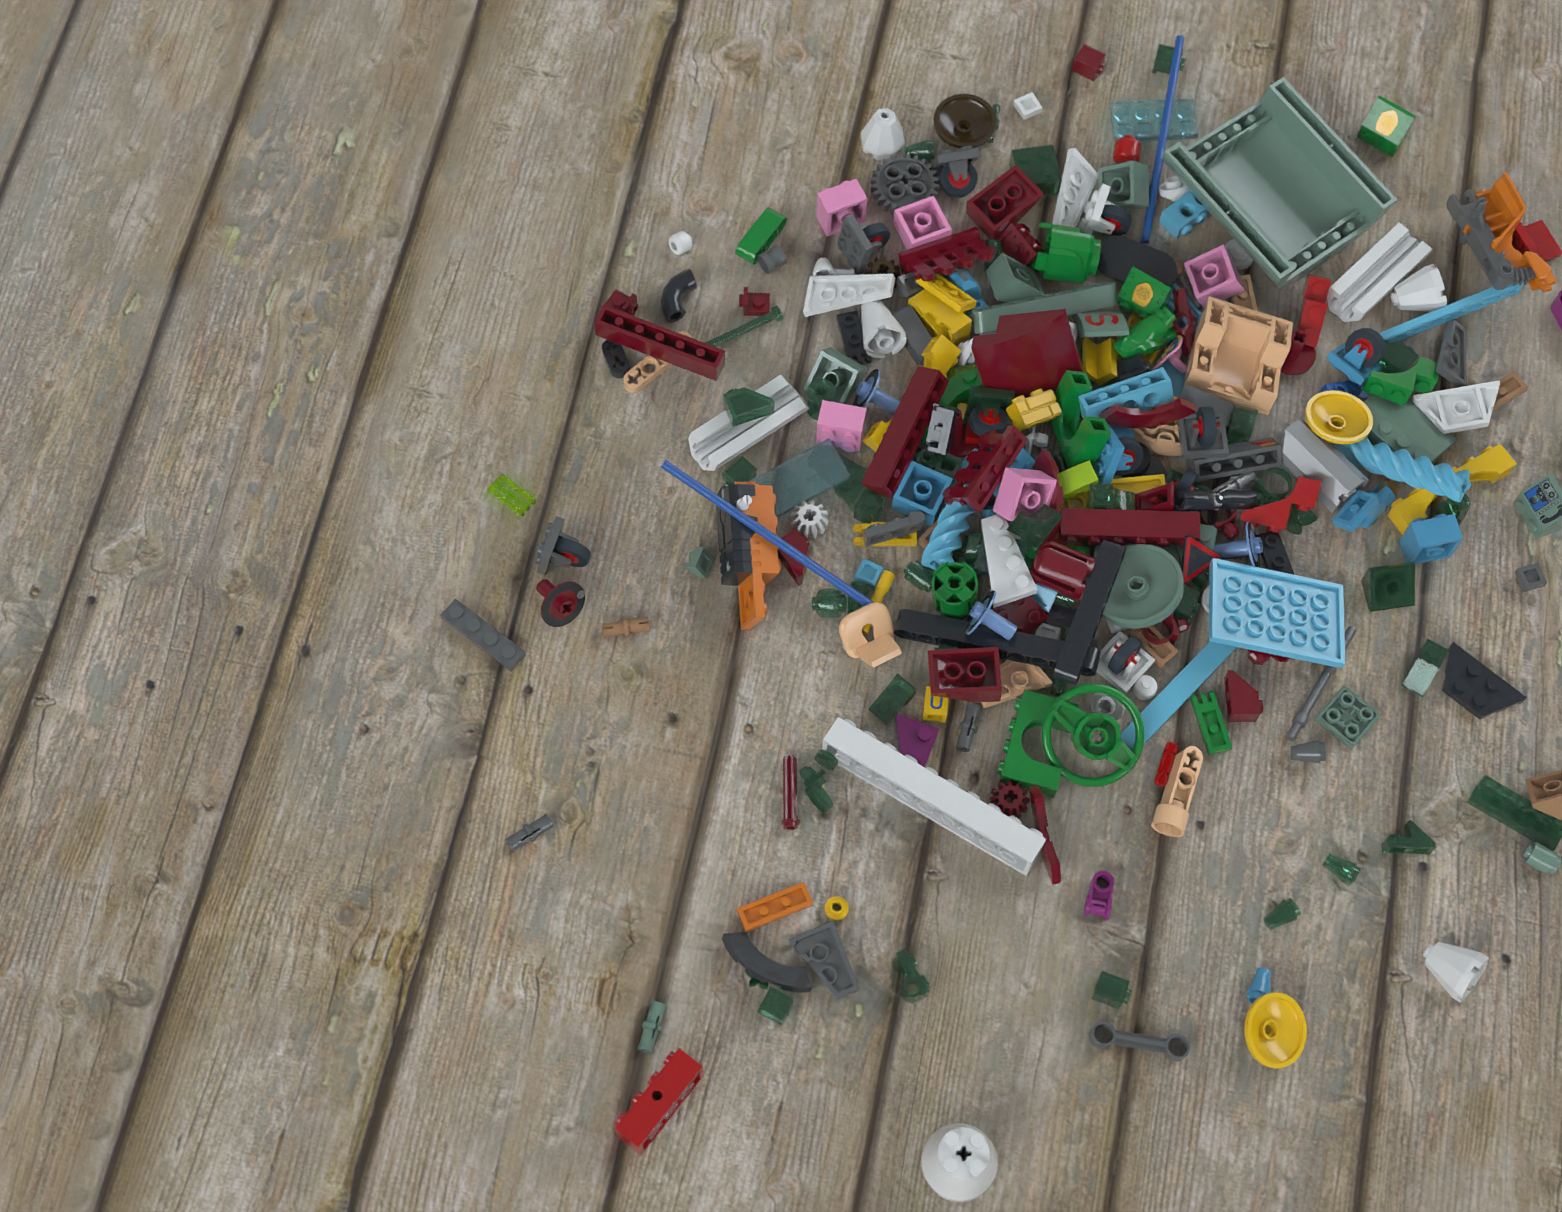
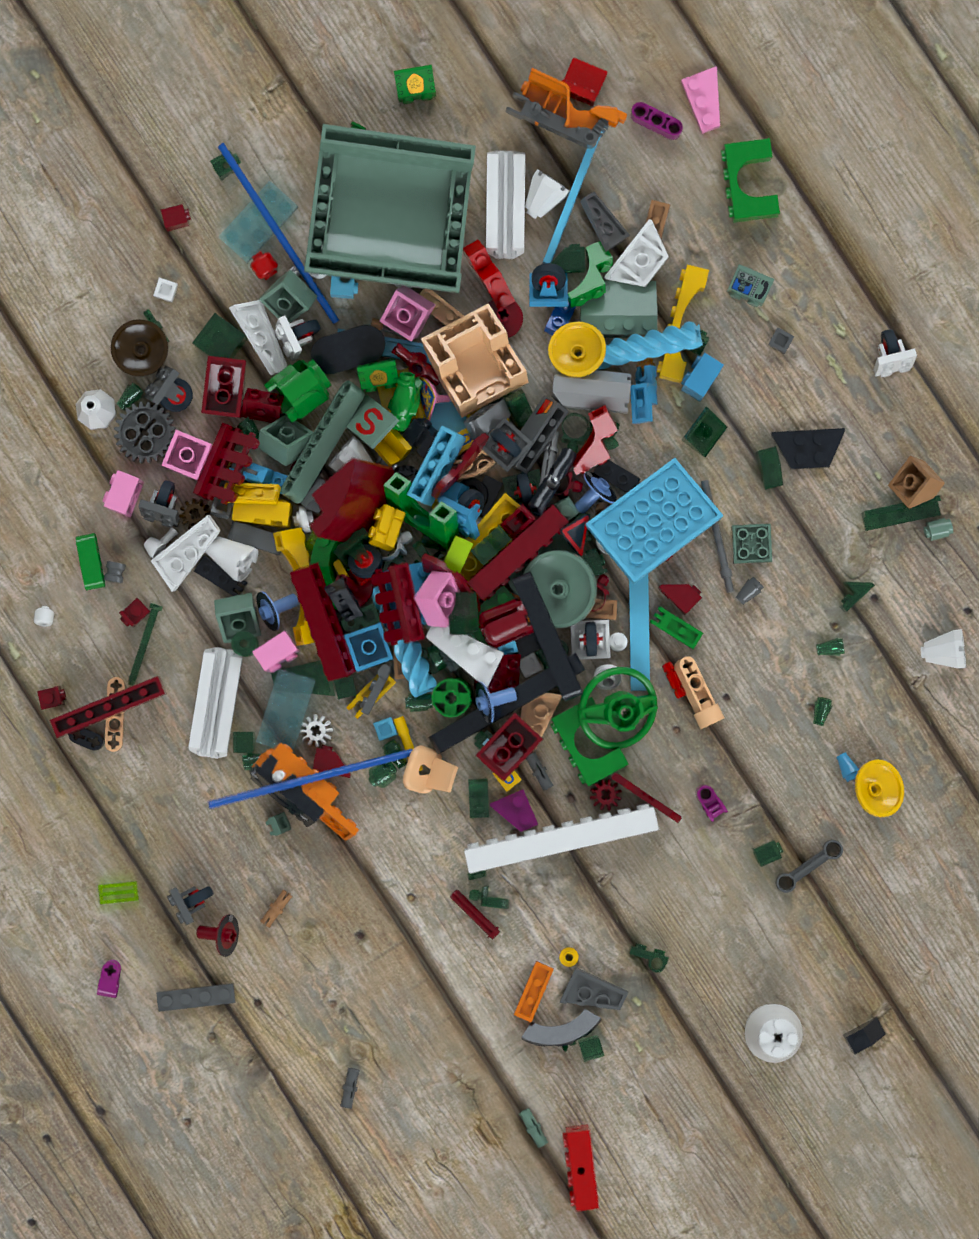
camera: 45 degrees left, 20 degrees up
black cylinder [660,269,697,323] -> none
clear green slope [723,387,775,427] -> none
none -> magenta piece [97,959,121,998]

